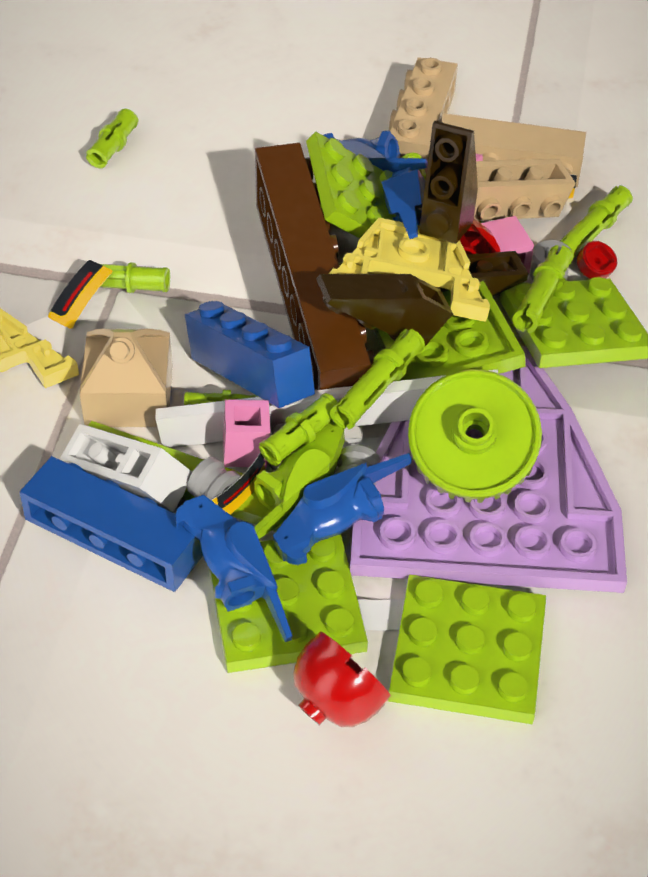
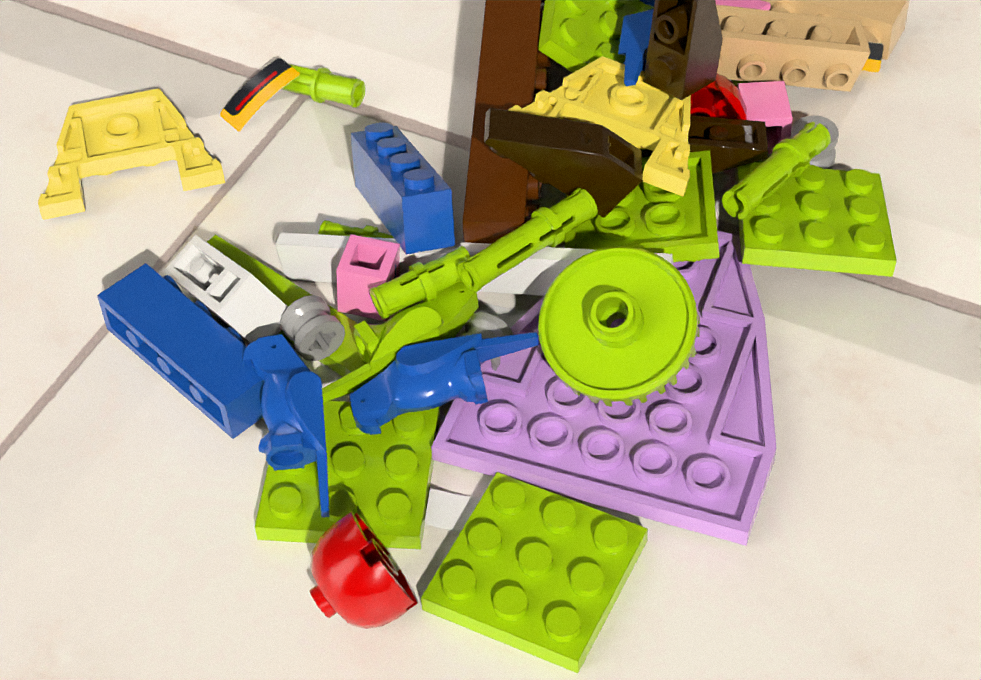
camera: 20 degrees right, 0 degrees up
tan piece [80,329,173,427] -> none
sticker [212,452,266,514] -> none
lime pin [560,185,633,259] -> none
red tile [577,241,617,279] -> none

